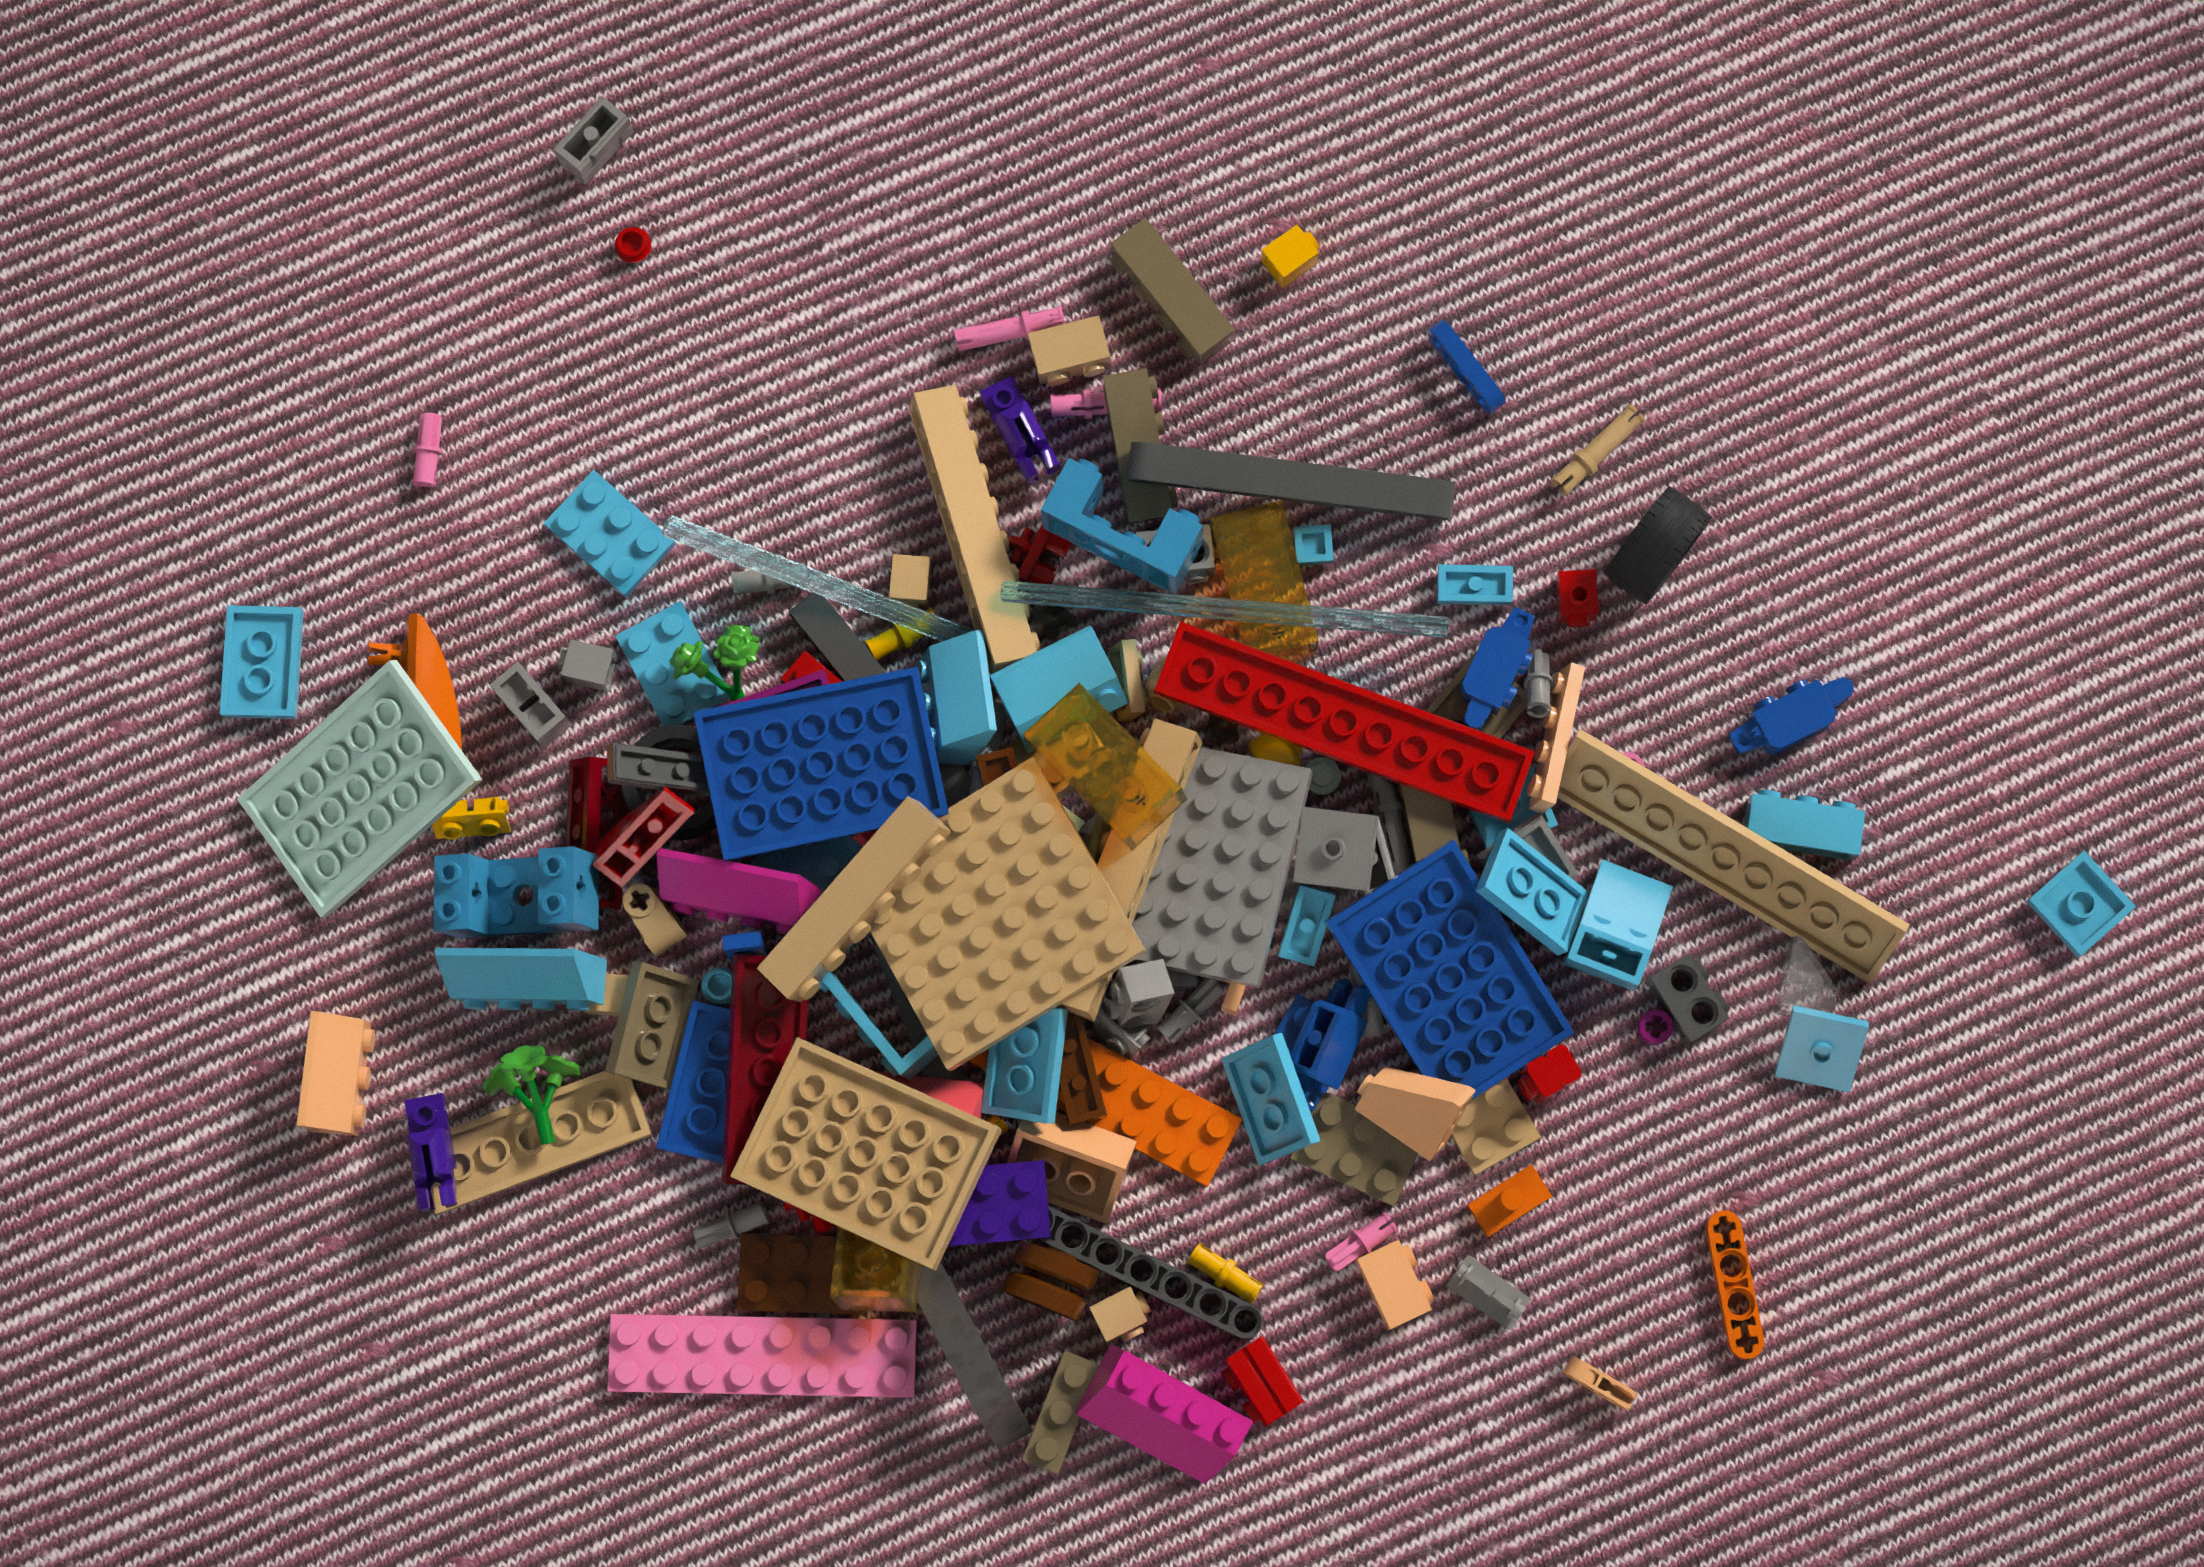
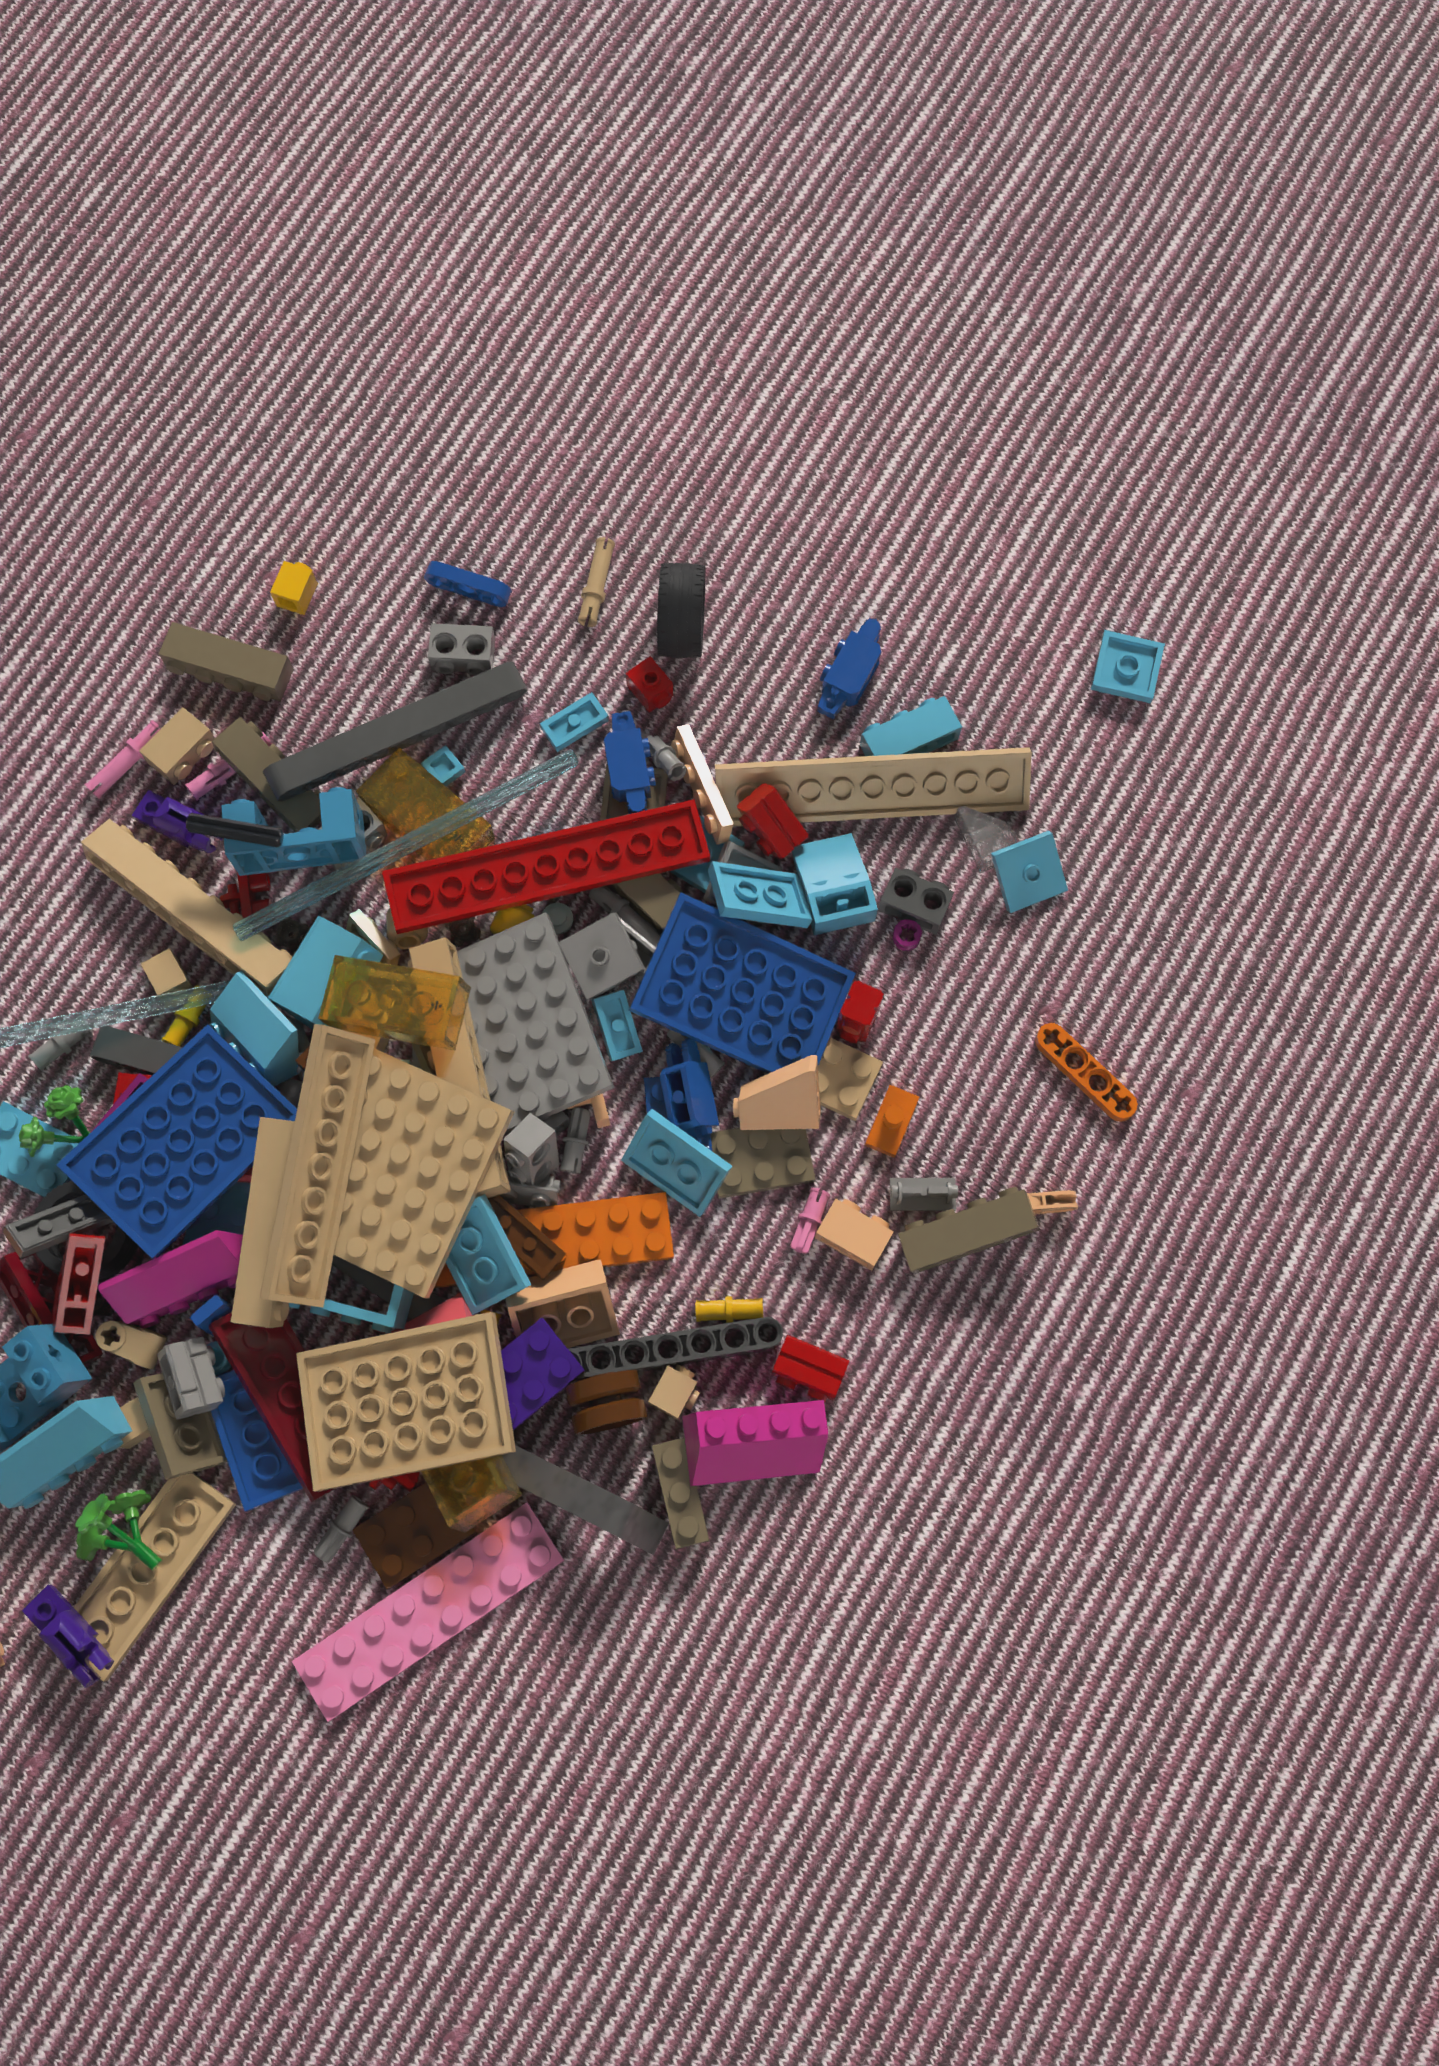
camera: 40 degrees left, 5 degrees down
none -> light grey brick [157,1337,225,1419]
none -> black axle [186,813,284,847]
none -> tan plate [260,1024,376,1308]
none -> light grey brick [428,623,496,676]
none -> red brick [737,783,808,859]
none -> dark tan brick [898,1187,1040,1274]

